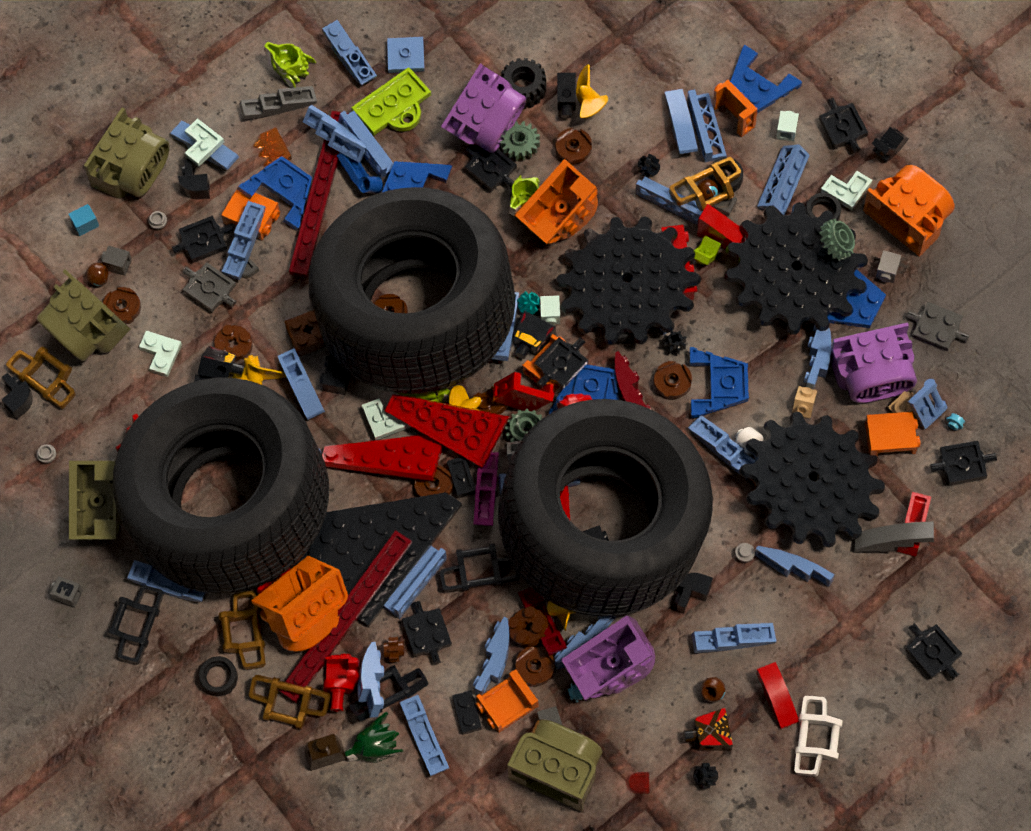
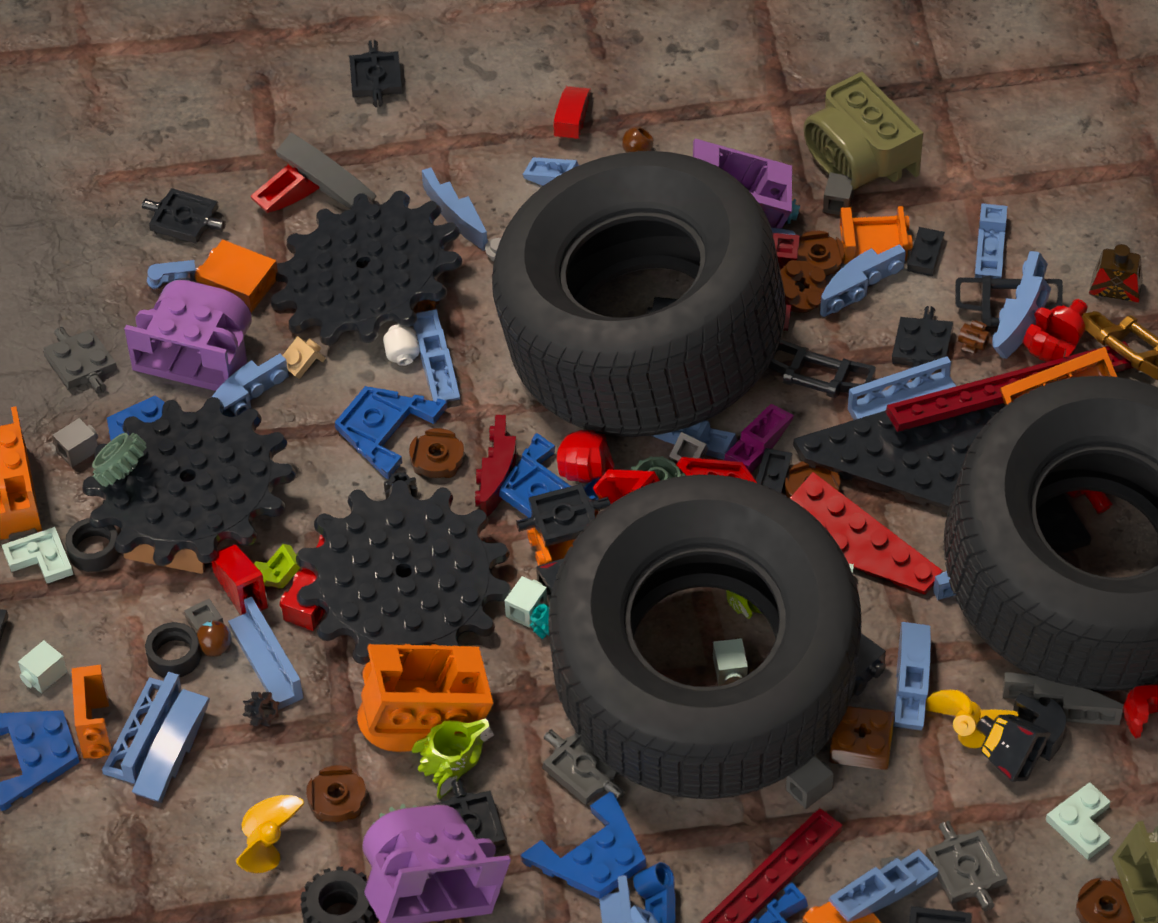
camera: 150 degrees left, 15 degrees down
reddish brown plate [214,325,253,362] -> none
dark green piece [345,712,404,763] -> none
black torso [557,73,576,119] -> none
clear red tile [629,772,650,794] -> none
pearl gold bar [669,157,741,211] -> none
torso [684,708,733,751] -> none
black gear [693,763,718,789] -> none
medium blue fence [757,144,810,215] -> none
white bar [794,696,843,777] -> none
medium azure plate [946,413,965,431] -> none

